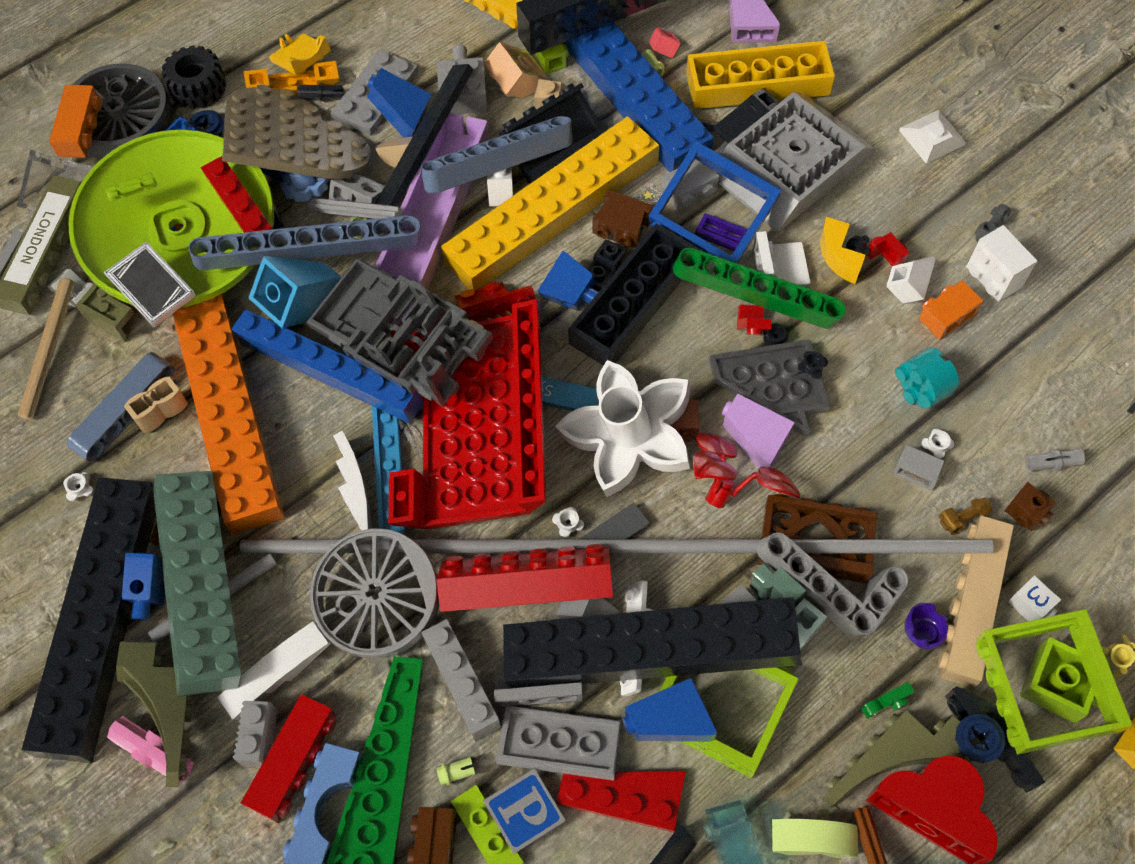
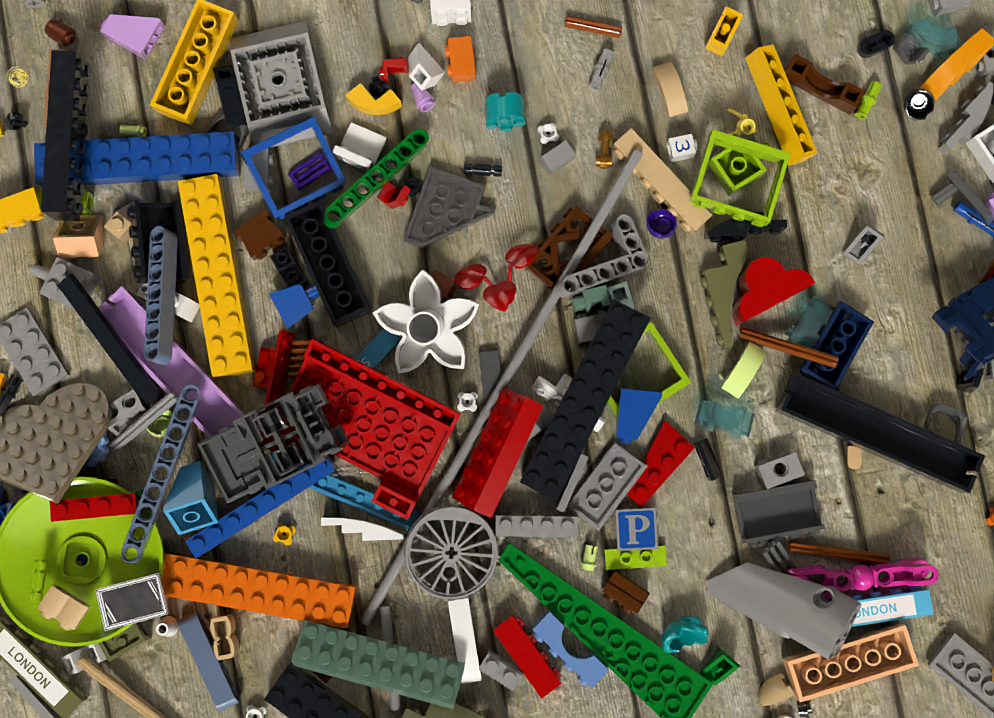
camera: 65 degrees left, 20 degrees up
blue torso [122,553,165,621] -> none
blue slope [367,68,432,138] -> none
tan brick [376,136,413,168] -> none
clear tile [634,181,664,205] -> none
coral slope [649,27,680,58] -> none
lavender slope [722,394,795,468] -> none
black plate [798,351,828,379] -> none
green plate [861,681,915,719] -> none
dark blue gear [955,714,1005,764] -> none
reddish brown brick [1004,482,1056,531] -> none
none -> tan brick [37,584,91,631]
none -> white cone [156,616,179,637]
none -> yellow plate [273,522,296,545]
none -> lavender cone [410,83,435,112]
none -> black axle [463,163,502,177]
none -> dark orange axle [565,15,622,38]
none -> tan brick [652,62,688,117]

